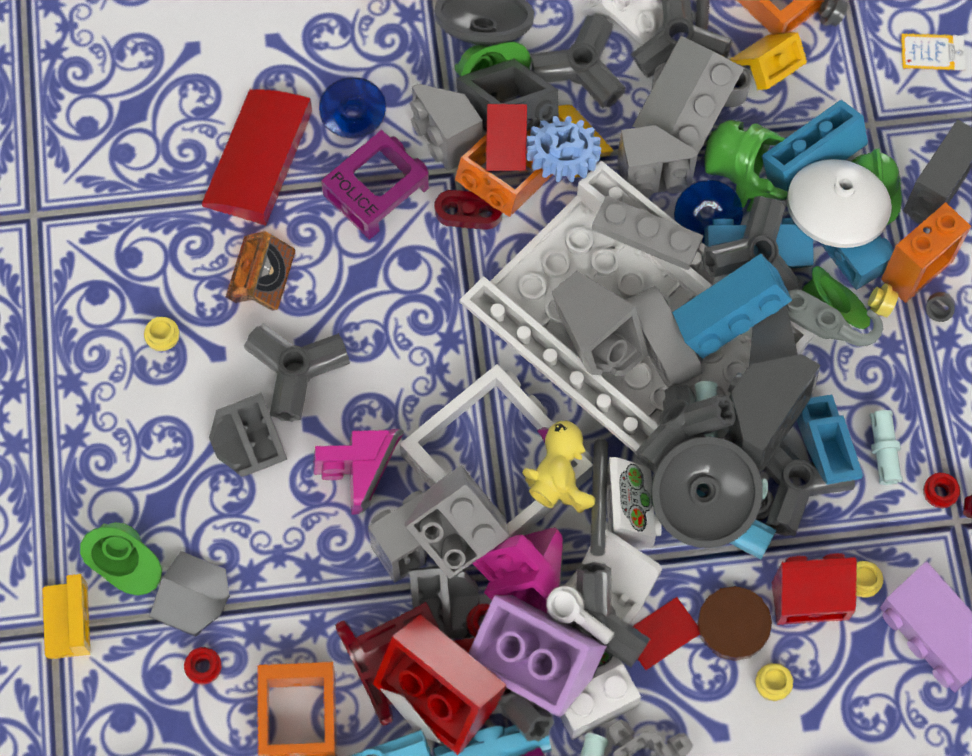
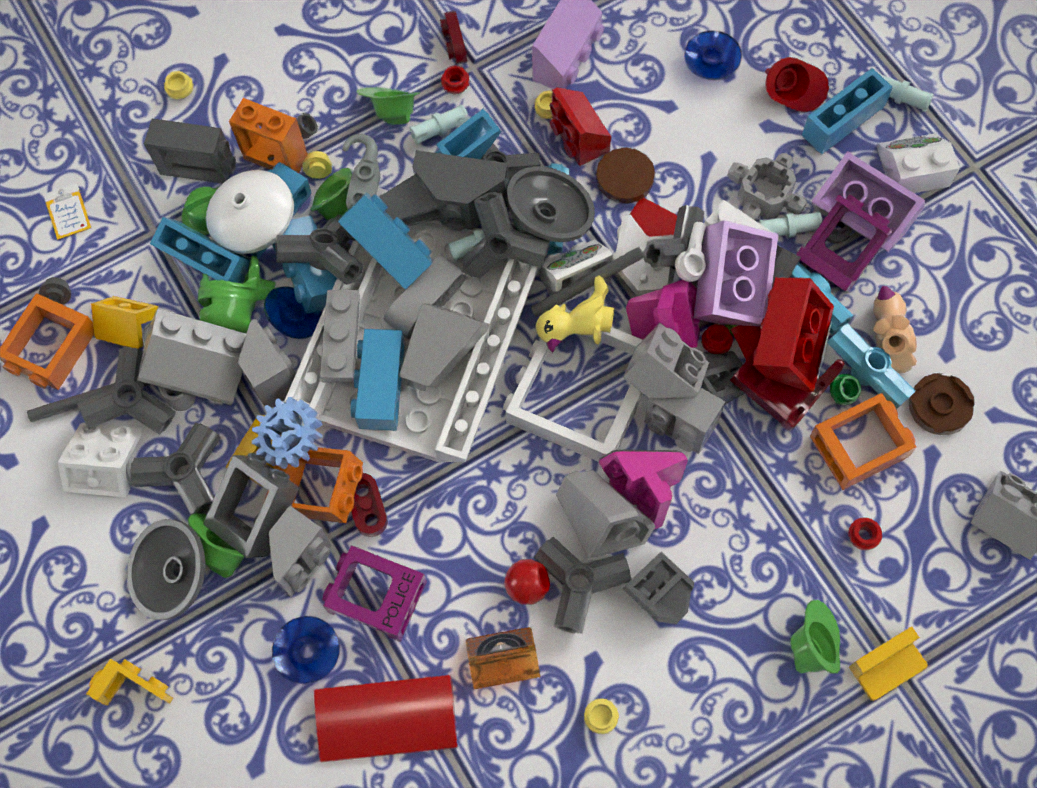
camera: 110 degrees left, 0 degrees up
slope [149,551,230,637] -> none
red sticker [486,104,527,171] -> none
light yellow plate [755,663,793,701] -> none
none -> dark azure brick [351,329,405,431]
none -> bright green piece [356,87,420,125]
none -> red piece [504,559,550,605]
none -> light grey slope [556,470,656,559]
none -> green plate [830,374,861,405]

